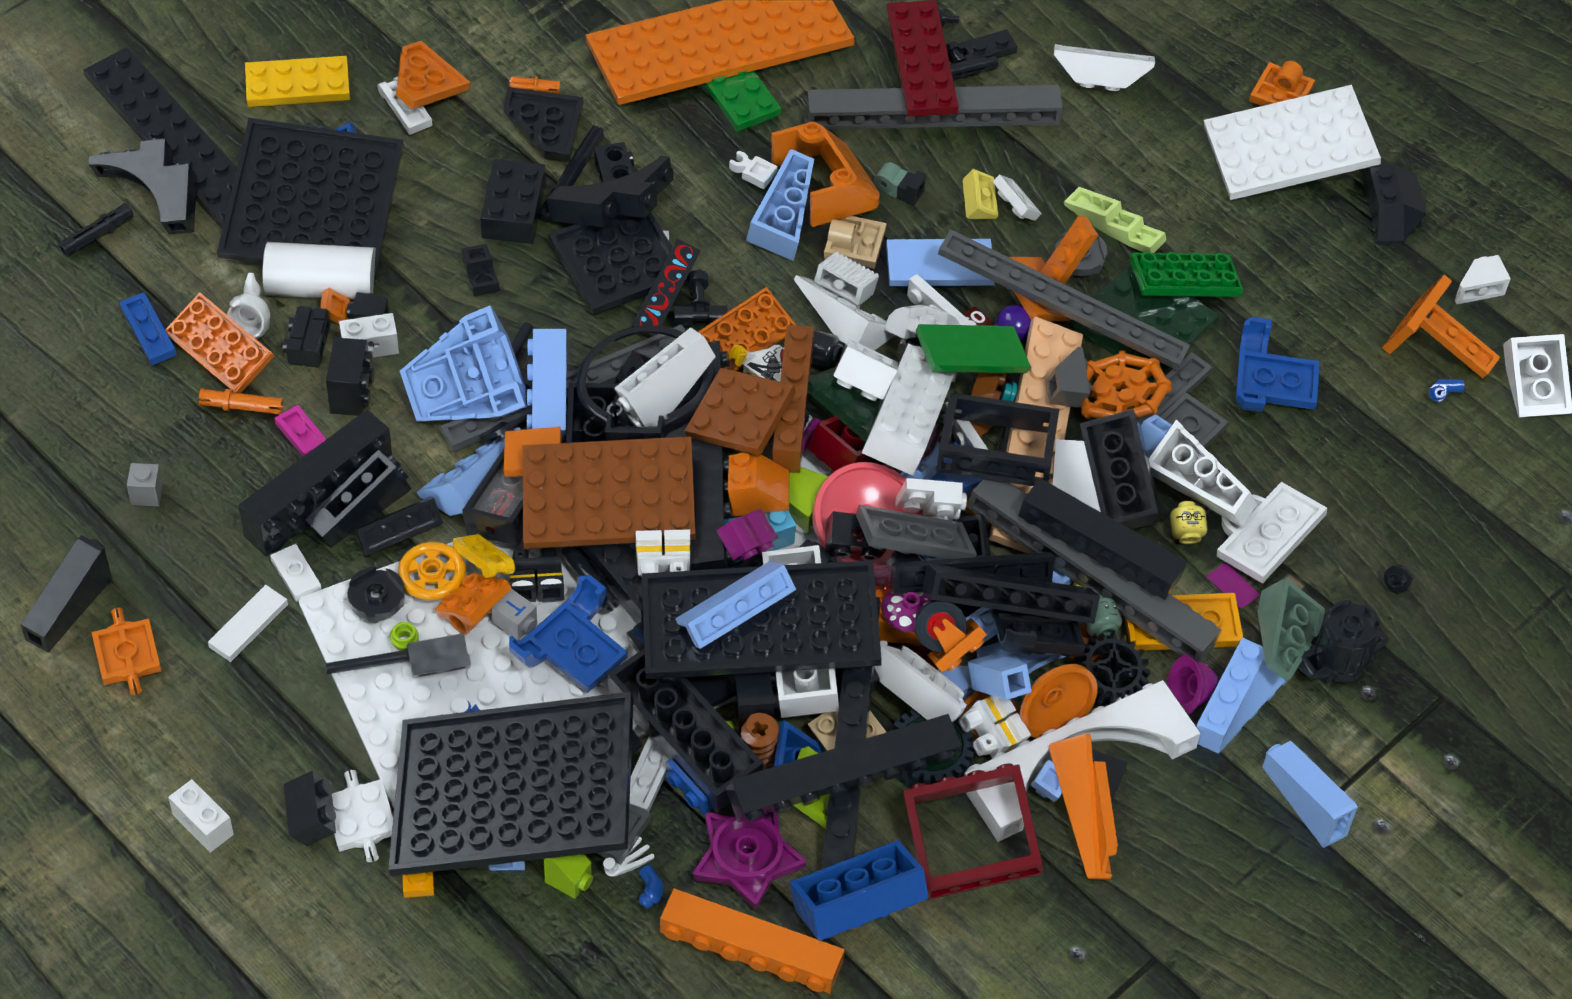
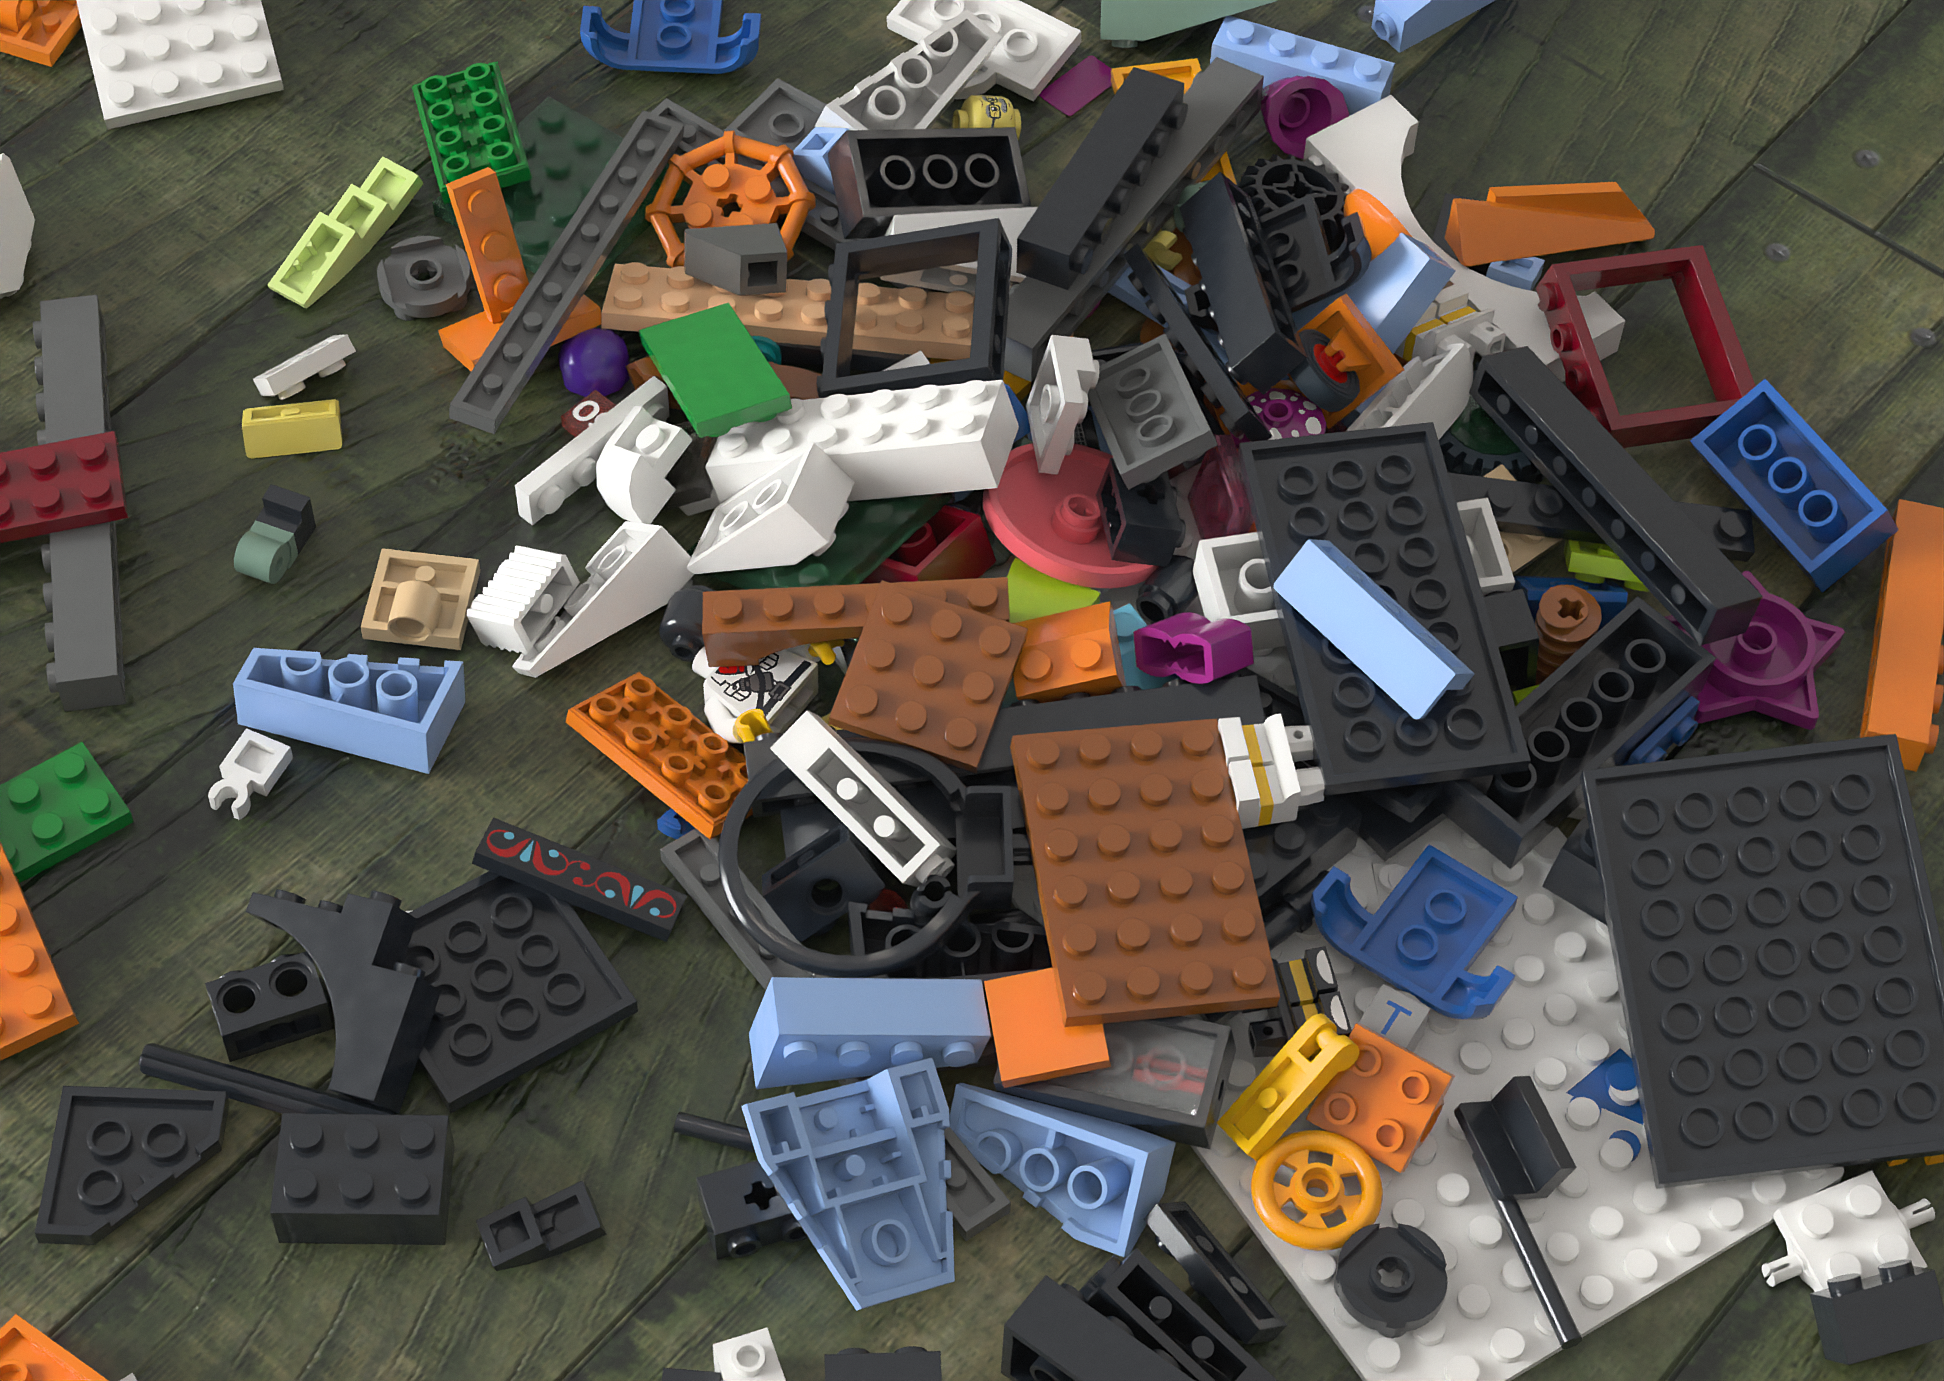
camera: 95 degrees left, 0 degrees up
lime plate [390,622,419,650] -> none
black tile [479,421,514,444] -> none
orange axle [509,76,560,94] -> none
black bar [673,270,728,326] -> none
orange windscreen [771,122,880,227] -> none
light blue tile [886,239,995,286] -> none

